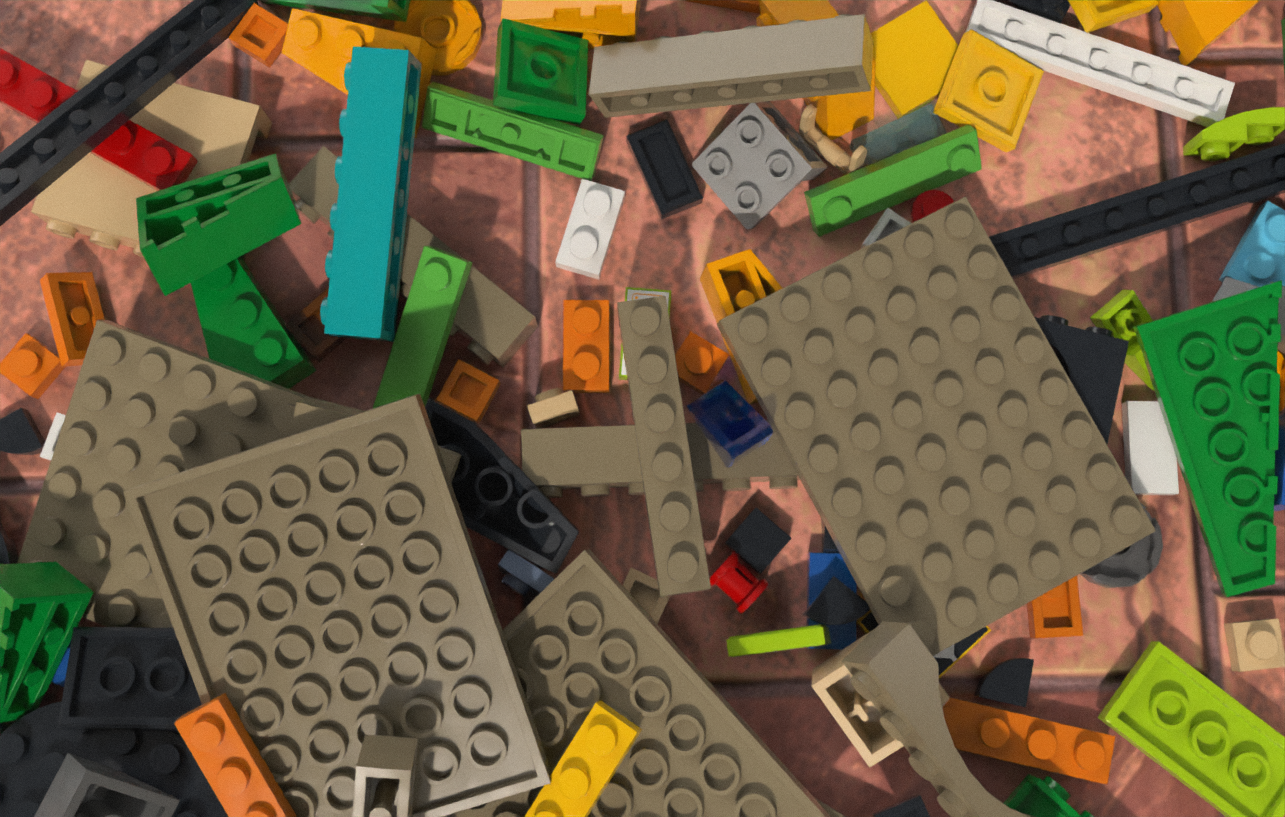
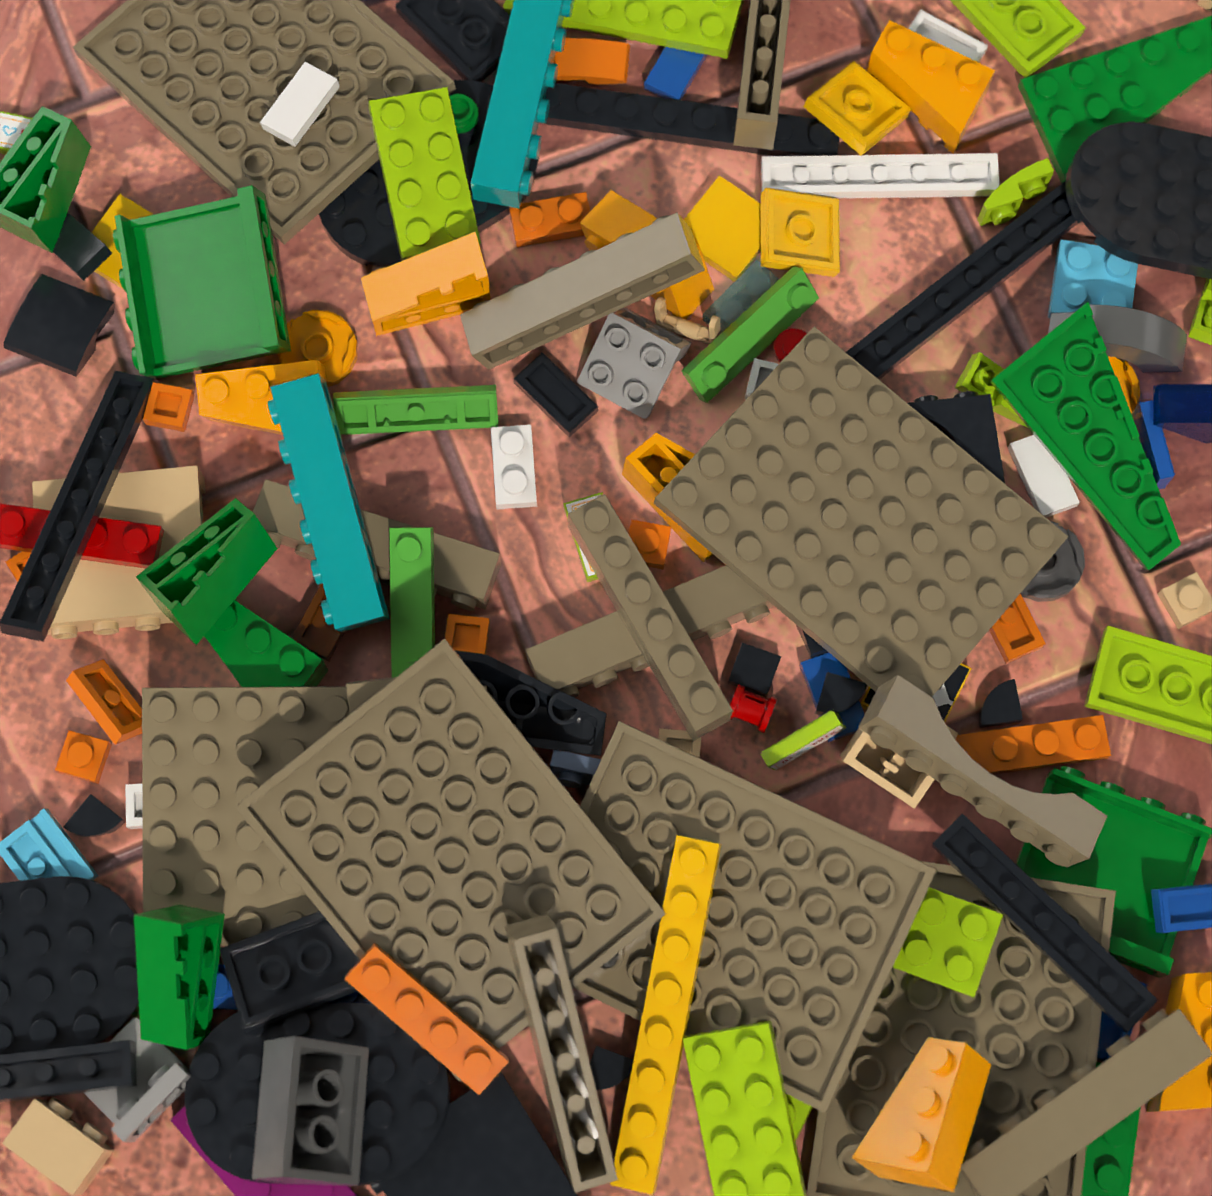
camera: 20 degrees left, 5 degrees down
green plate [493,18,588,125] -> none
tan plate [527,388,580,429] -> none
orange plate [563,300,610,393] -> none
clear blue slope [686,380,774,468] -> none

